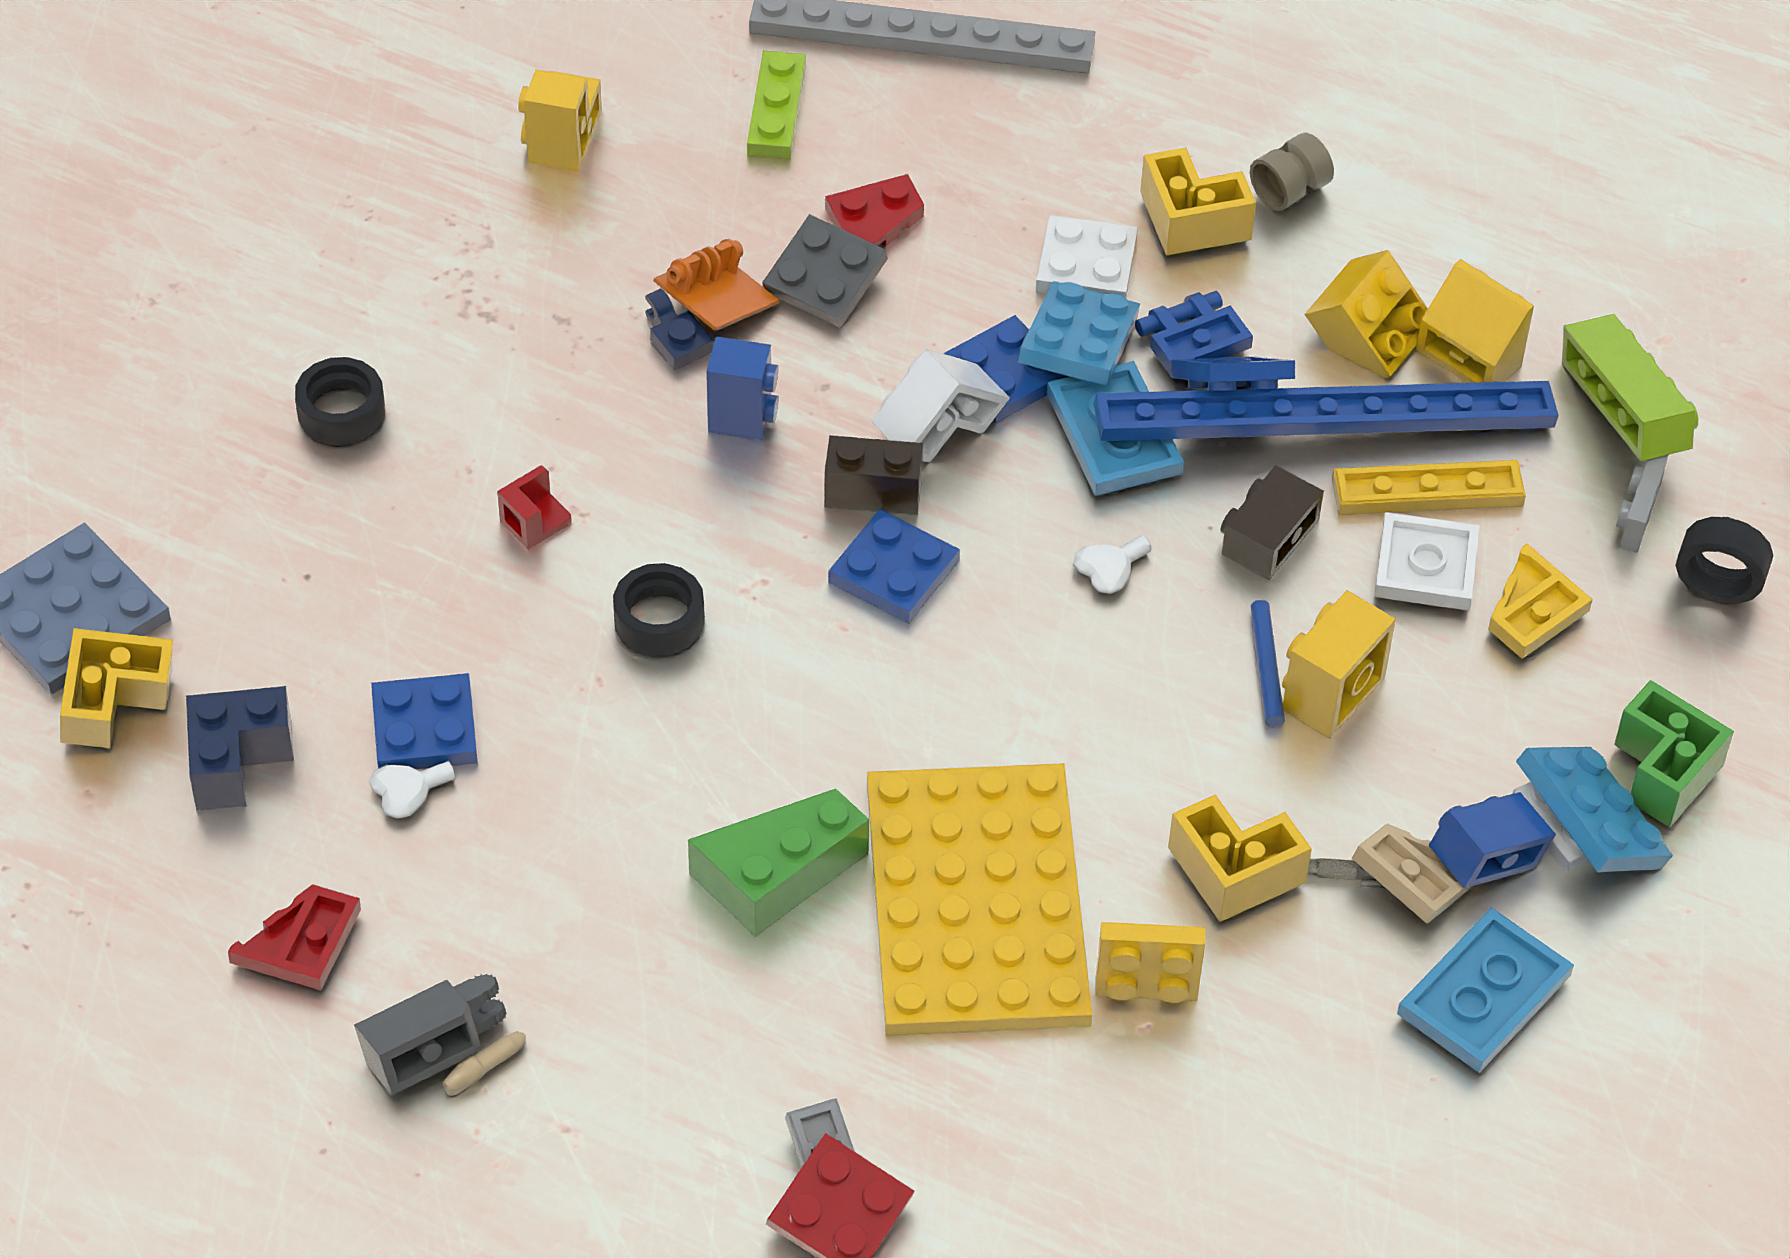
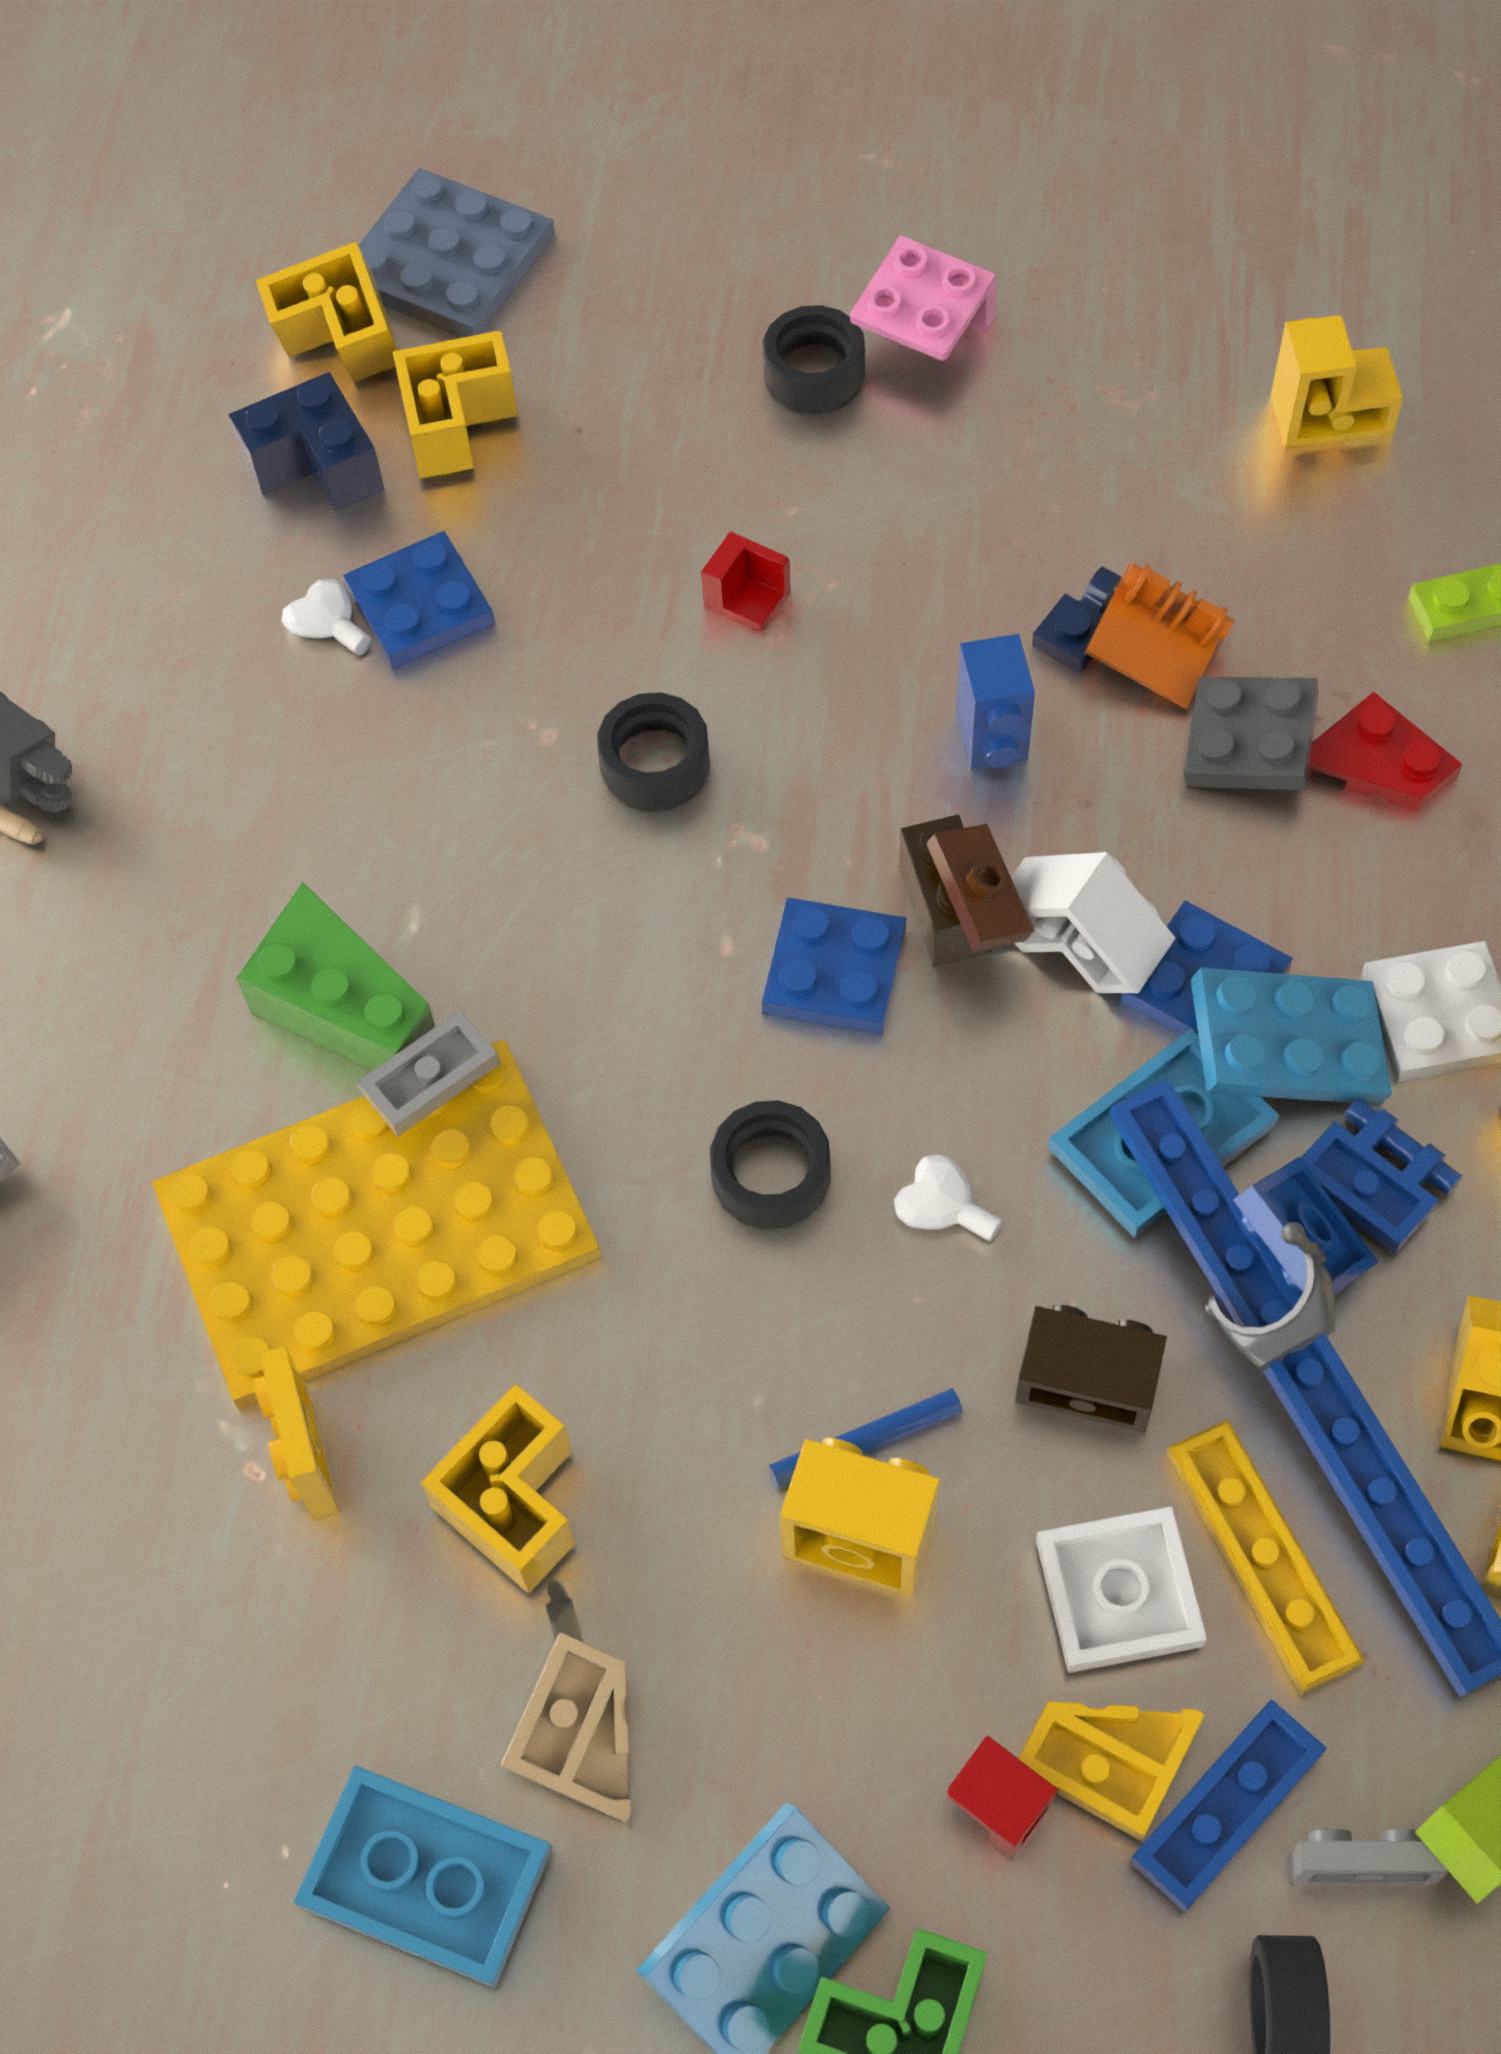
camera: 75 degrees right, 10 degrees up
red wing [228,884,361,990] -> none
blue brick [1429,792,1556,888] -> none
none -> light grey plate [357,1010,500,1137]
none -> yellow brick [393,330,518,479]
none -> black tyre [710,1100,831,1229]
none -> bright pink bracket [850,235,996,361]
none -> reddish brown plate [926,824,1035,952]
none -> red panel [947,1735,1058,1861]
none -> blue plate [1130,1699,1327,1913]
none -> dark grey helmet [1205,1222,1335,1371]

